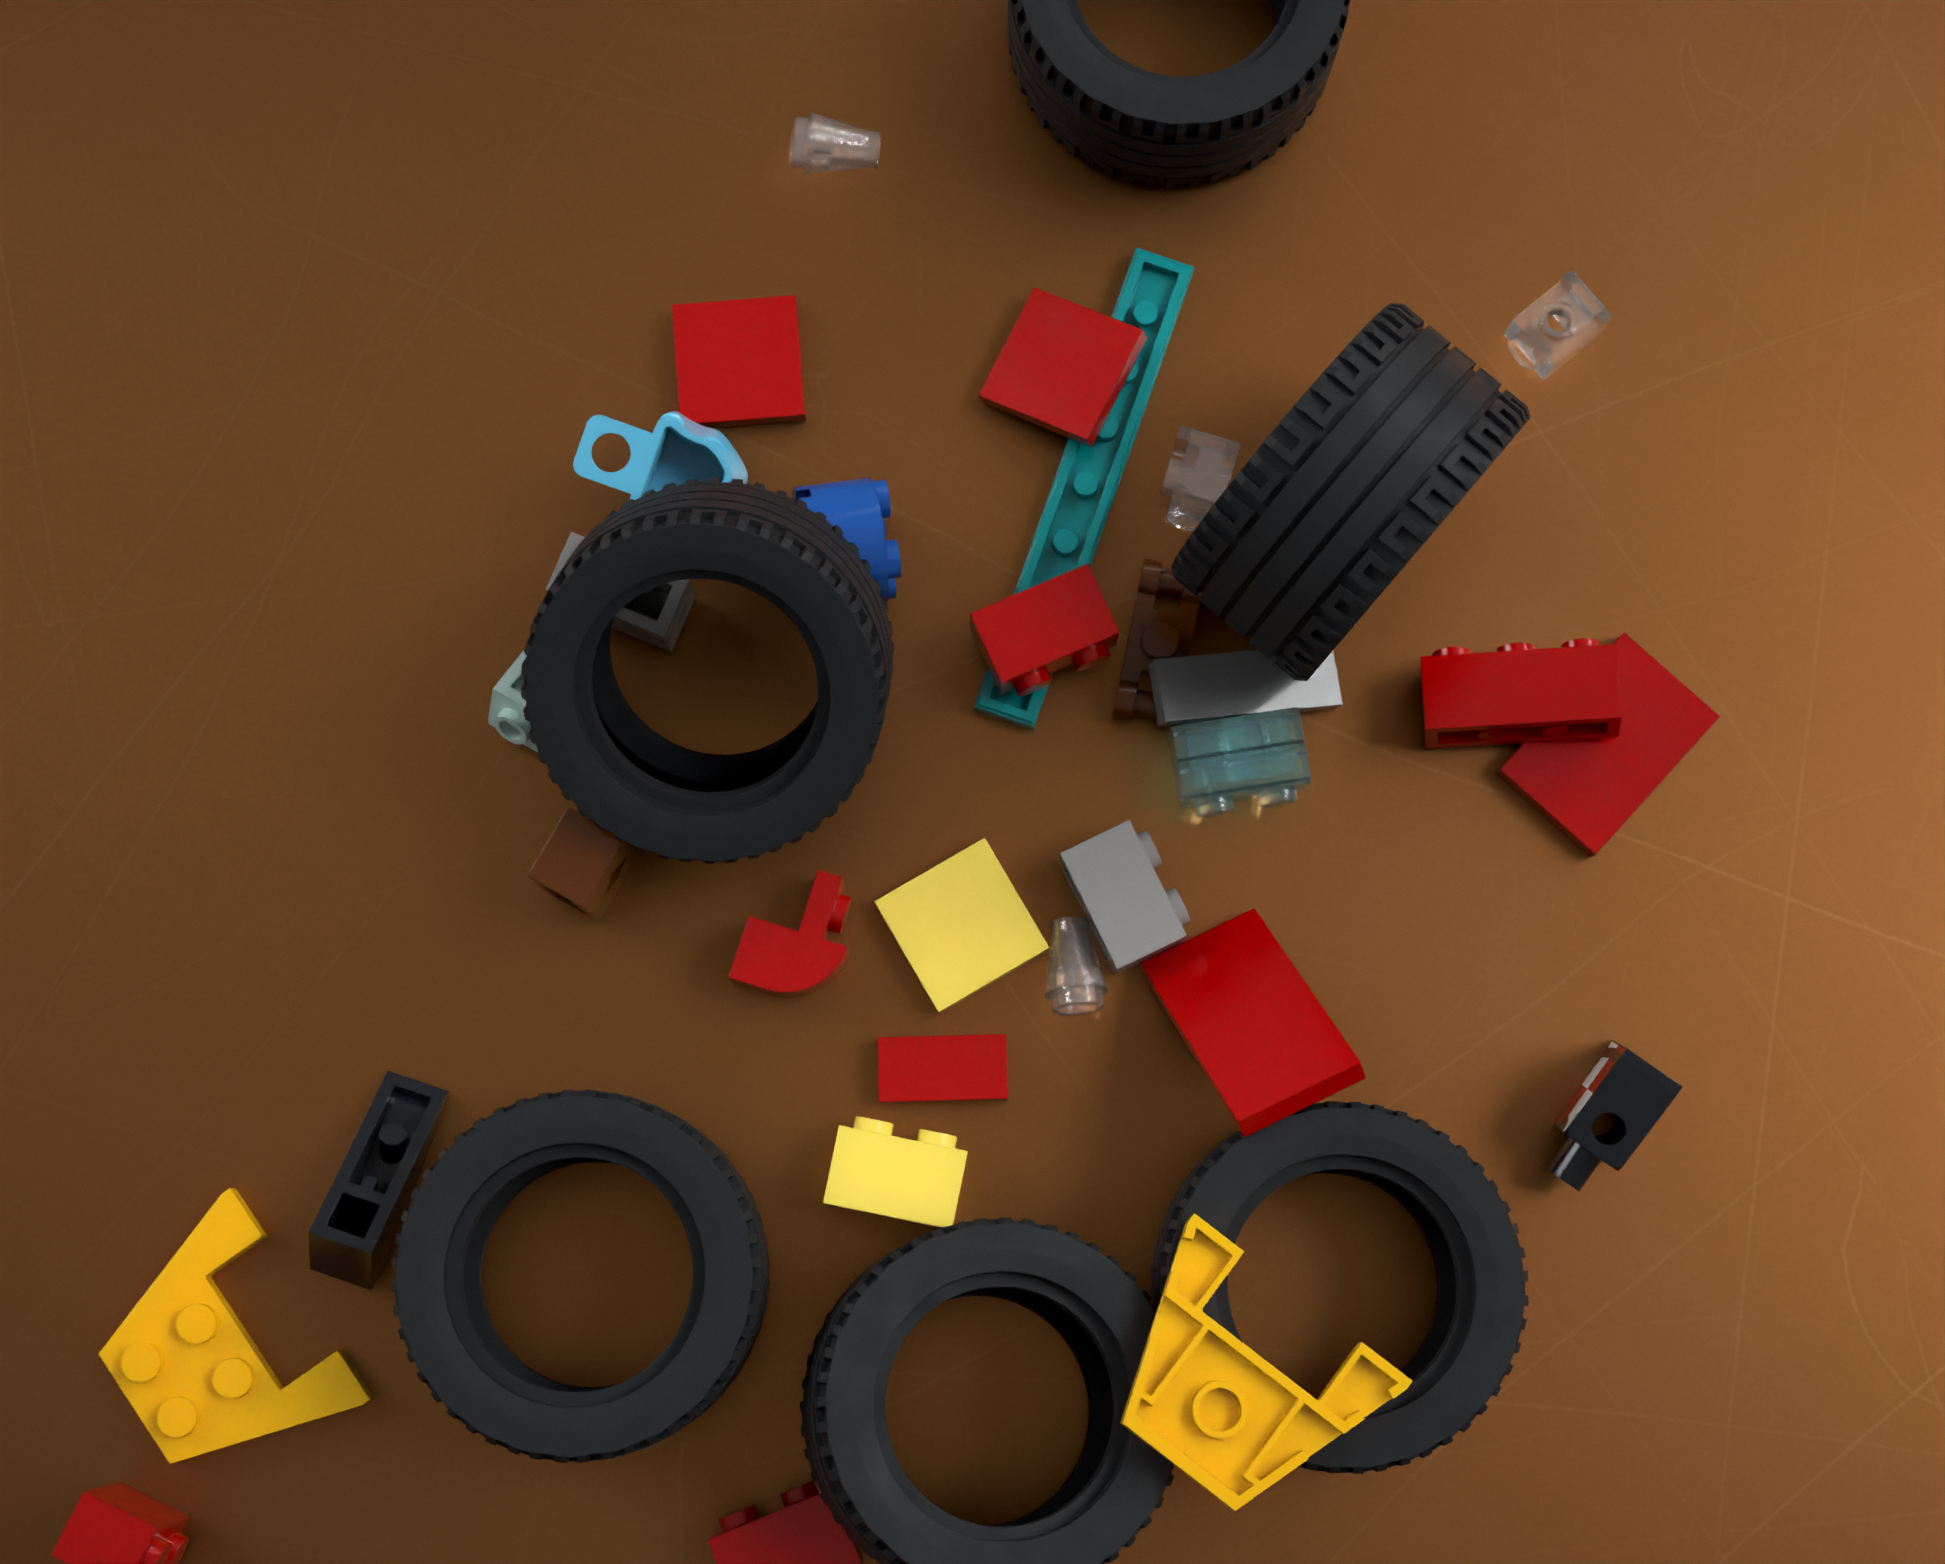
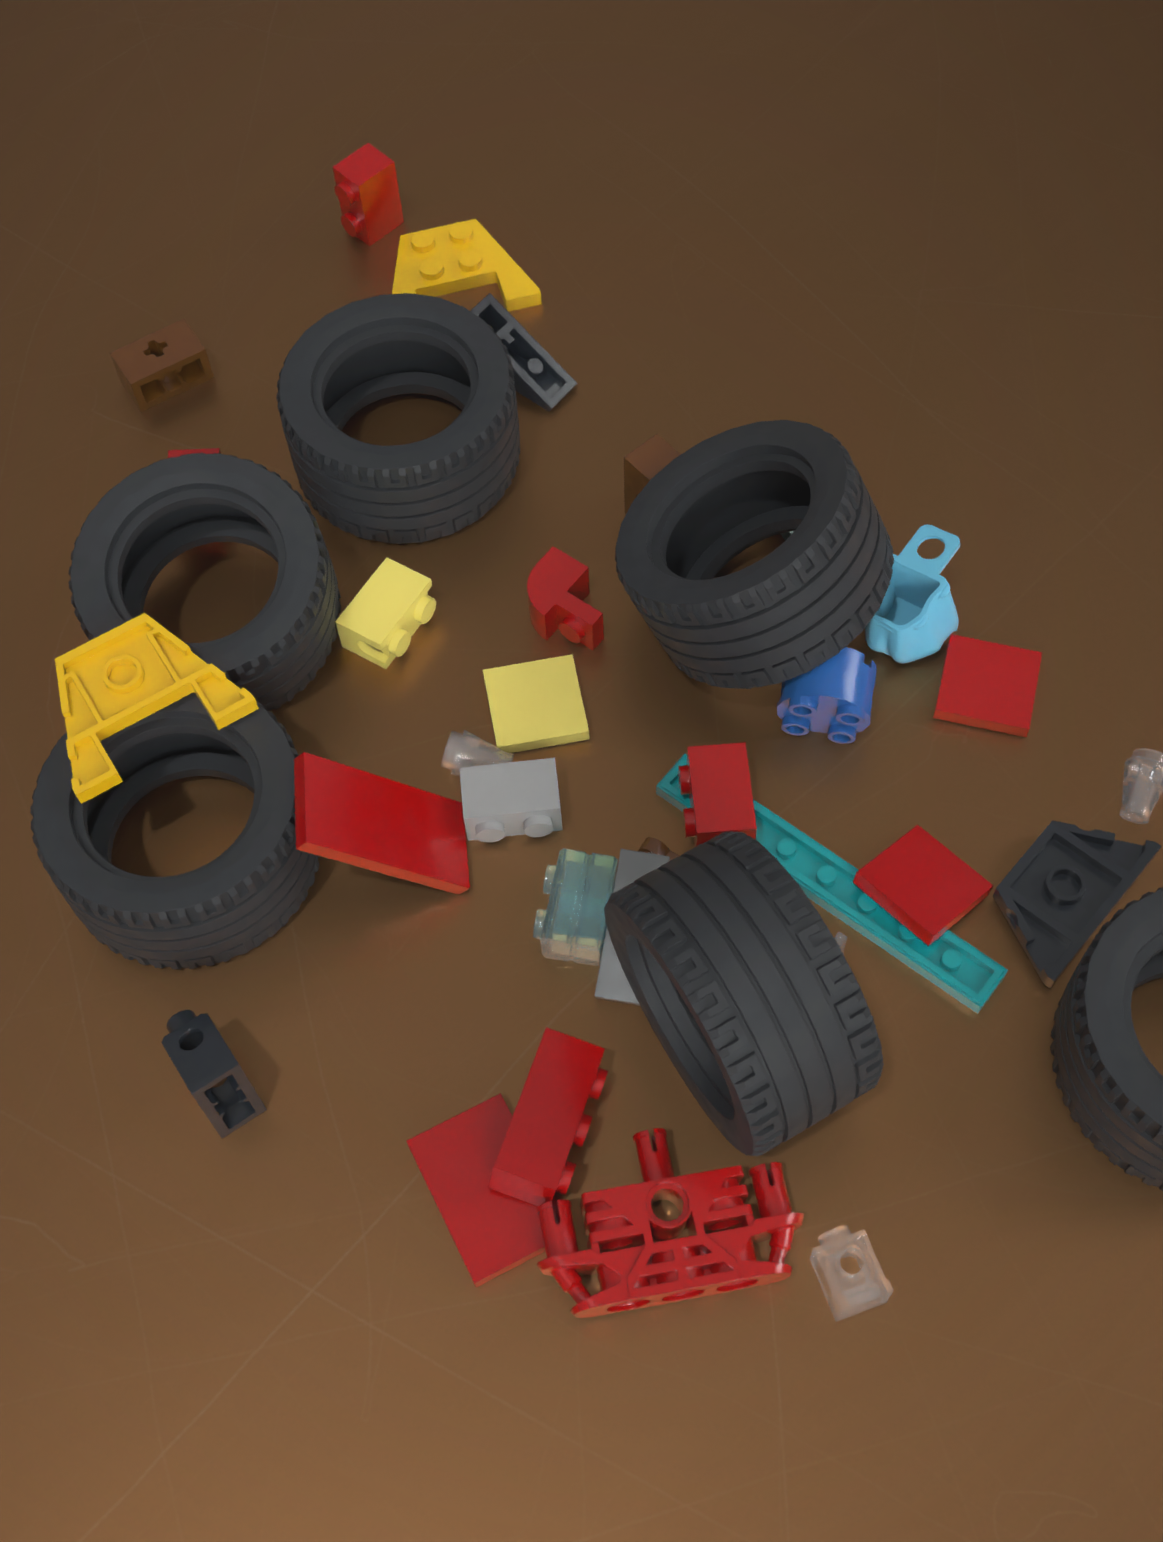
camera: 115 degrees right, 20 degrees down
red tile [877,1034,1008,1103] -> none
none -> red piece [536,1128,804,1318]
none -> black wing [993,820,1161,988]

